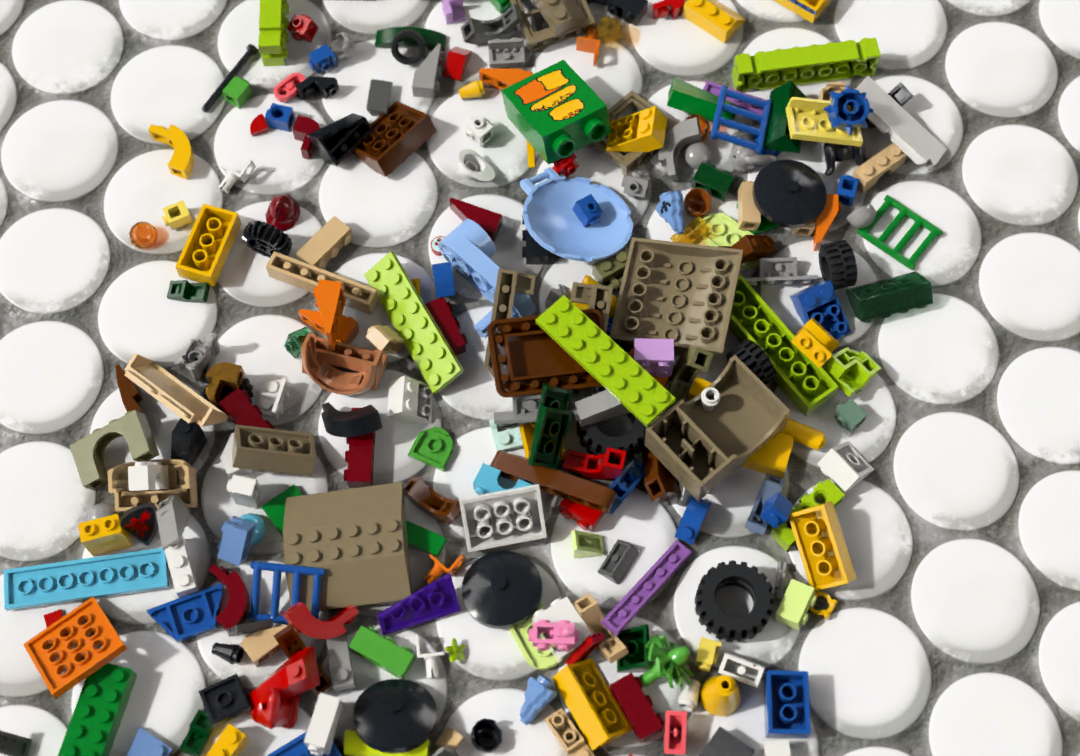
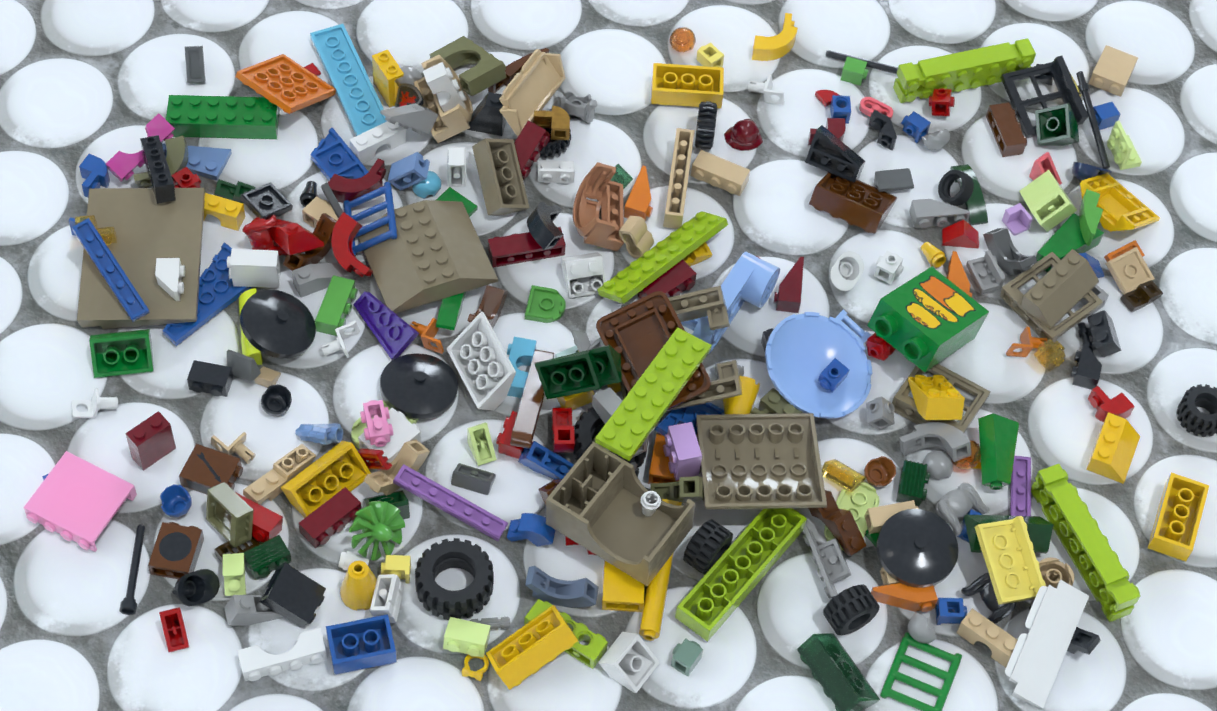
camera: 70 degrees right, 10 degrees down
dark green slope [167,280,210,303] -> none
orange slope [313,279,346,351] -> none
blue brick [432,262,456,298] -> none
lime plant [444,638,466,662] -> none
medium blue rock [655,190,686,235] -> none
coral slope [664,711,687,755] -> none
blue bar [710,85,772,154] -> none
blue brick [760,492,793,529] -> none
blue slope [790,280,852,340] -> none
yellow panel [791,317,840,368] -> none
blue brick [824,85,874,135] -> none
lime brick [824,347,881,397] -> none

